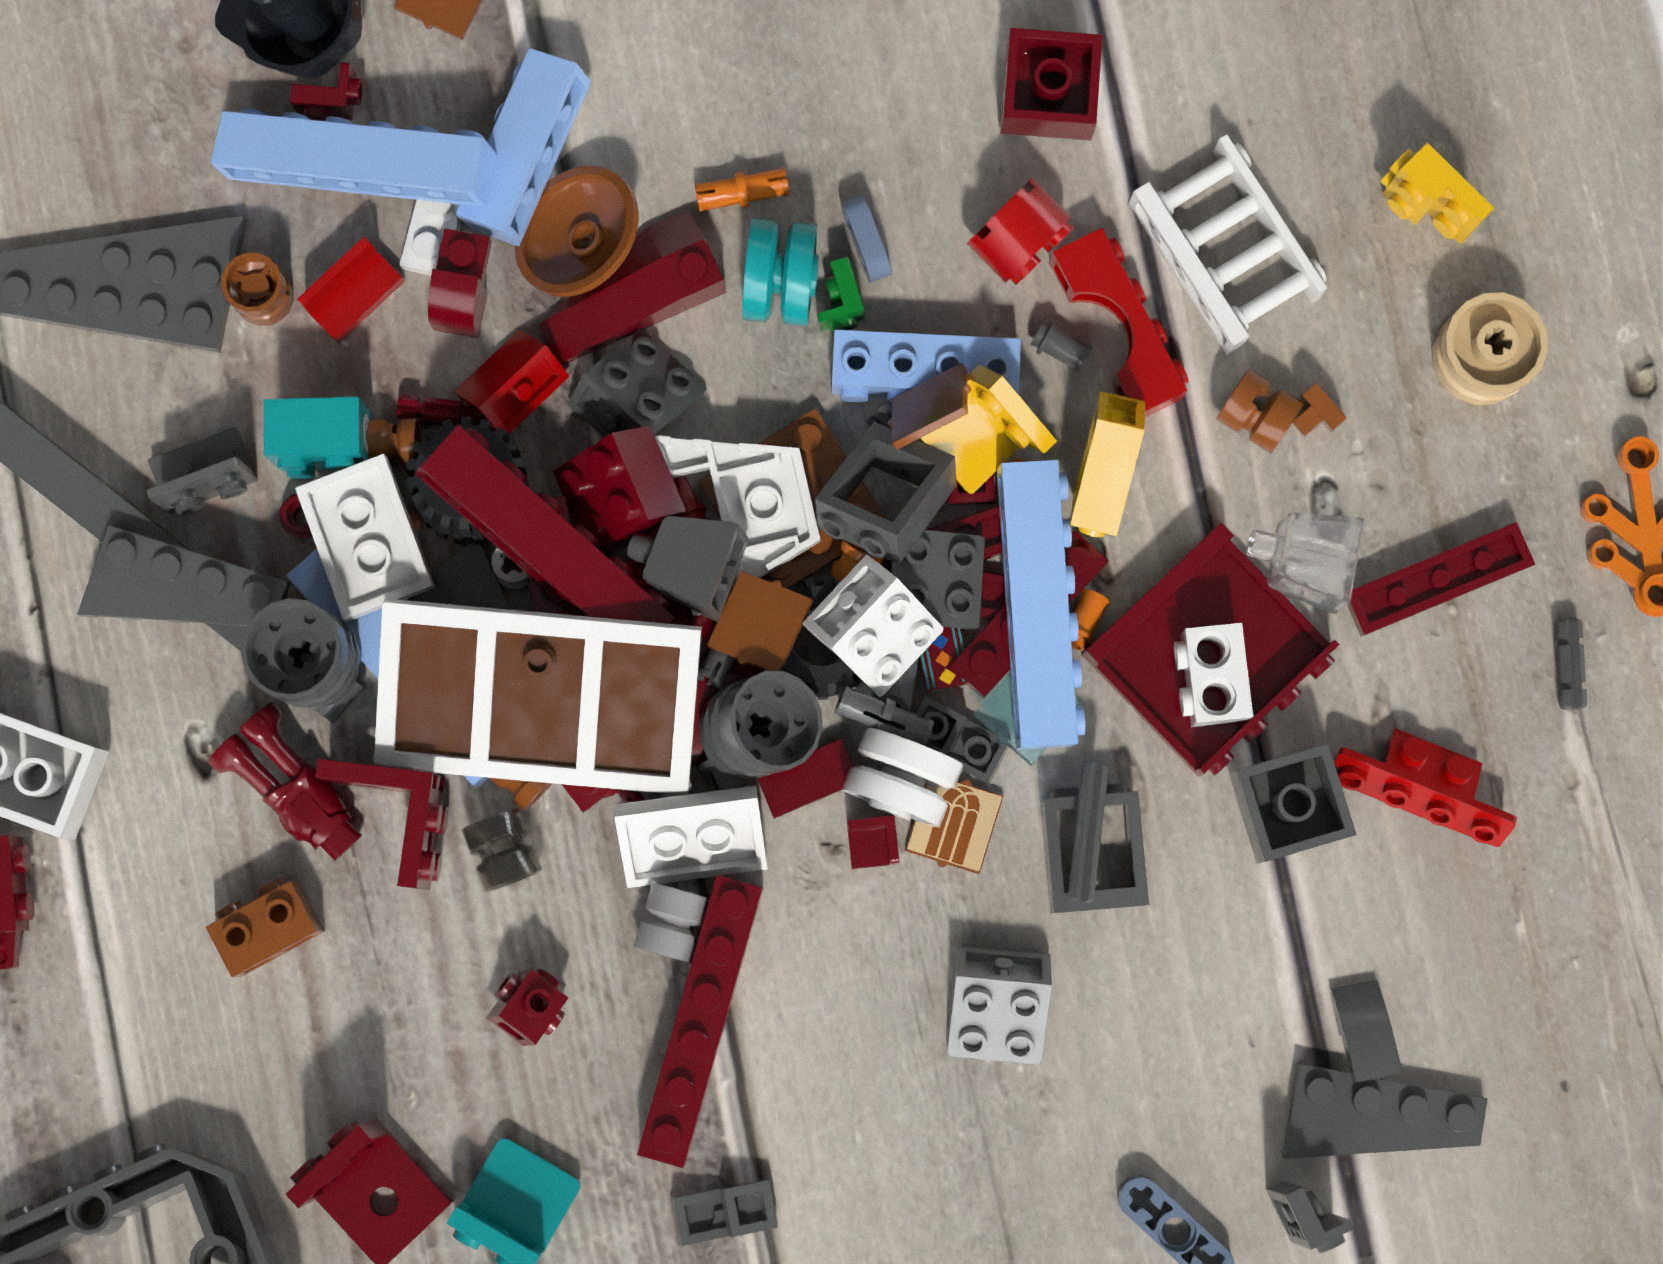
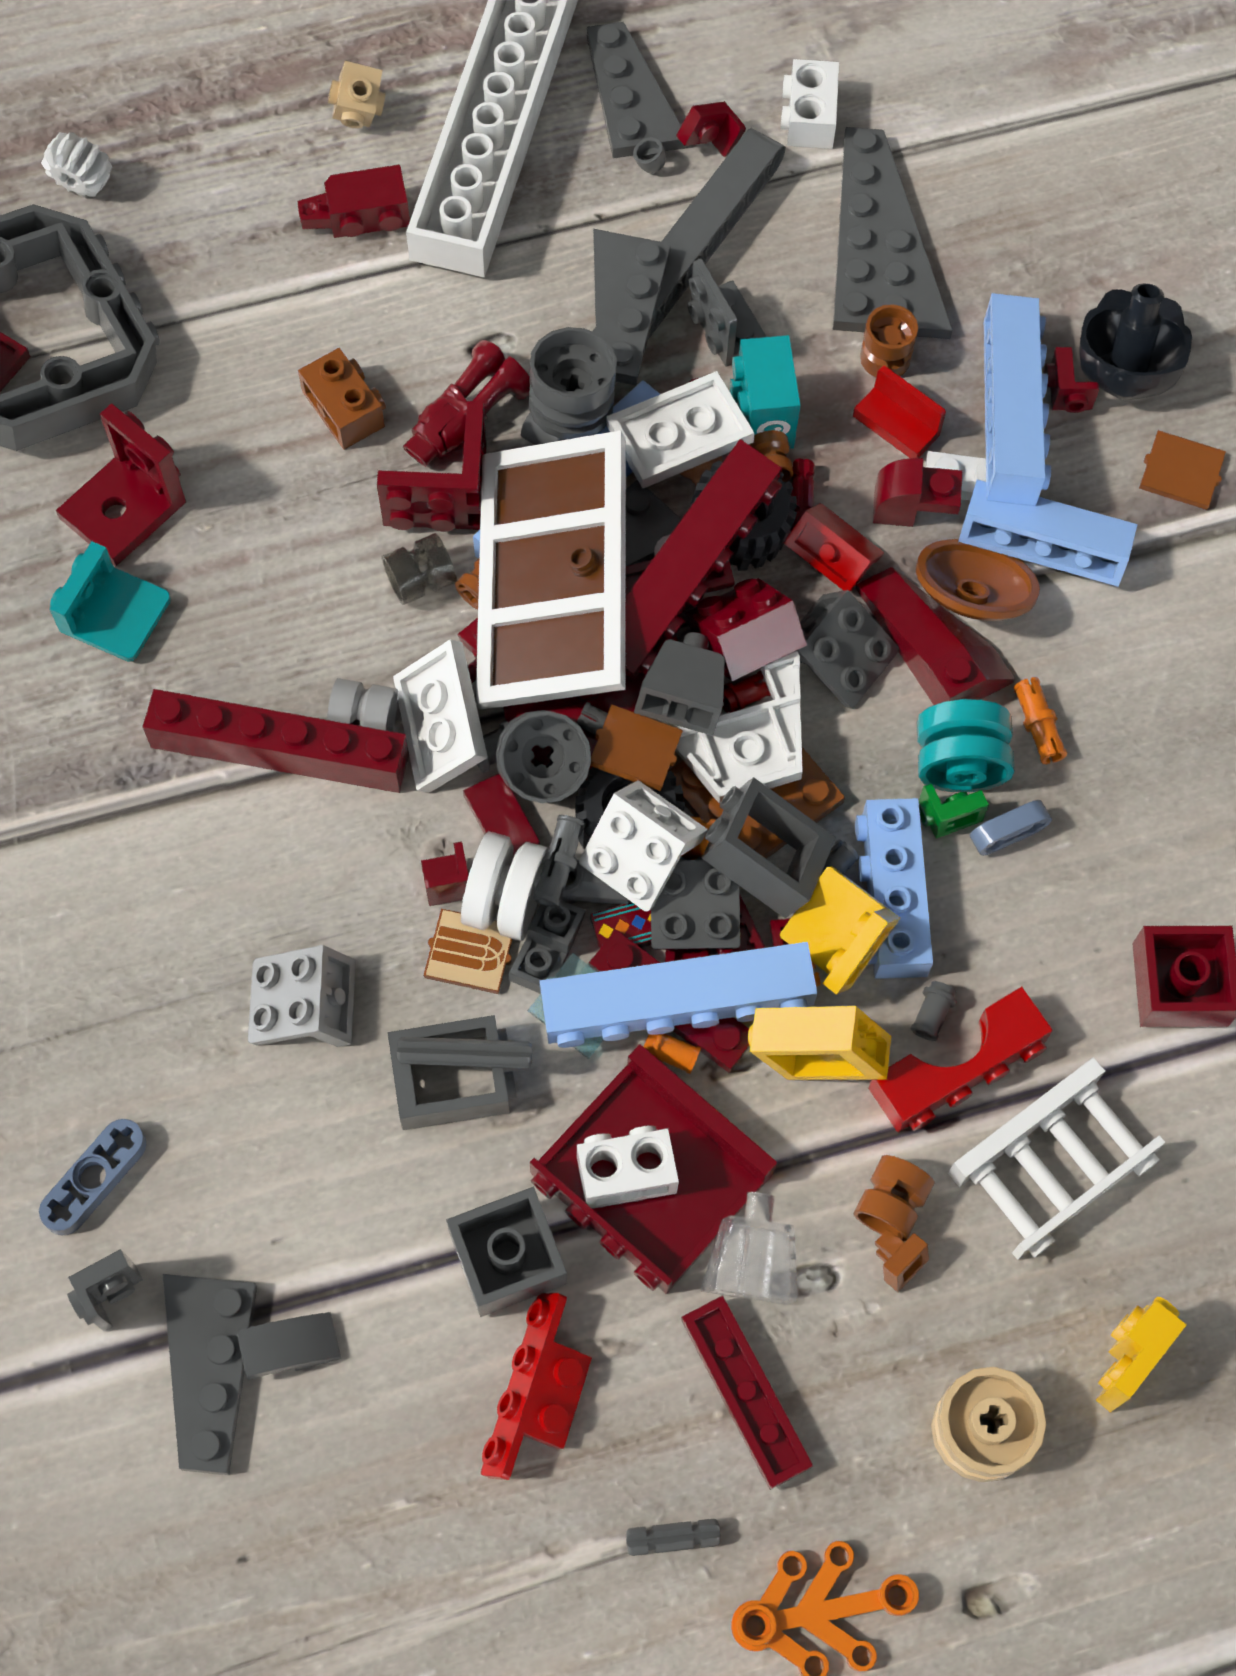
camera: 85 degrees right, 15 degrees down
dark red brick [486,968,569,1046] -> none
dark grey slope [670,1179,778,1246] -> none
piece [888,363,971,450] -> none
red brick [966,178,1074,285] -> none

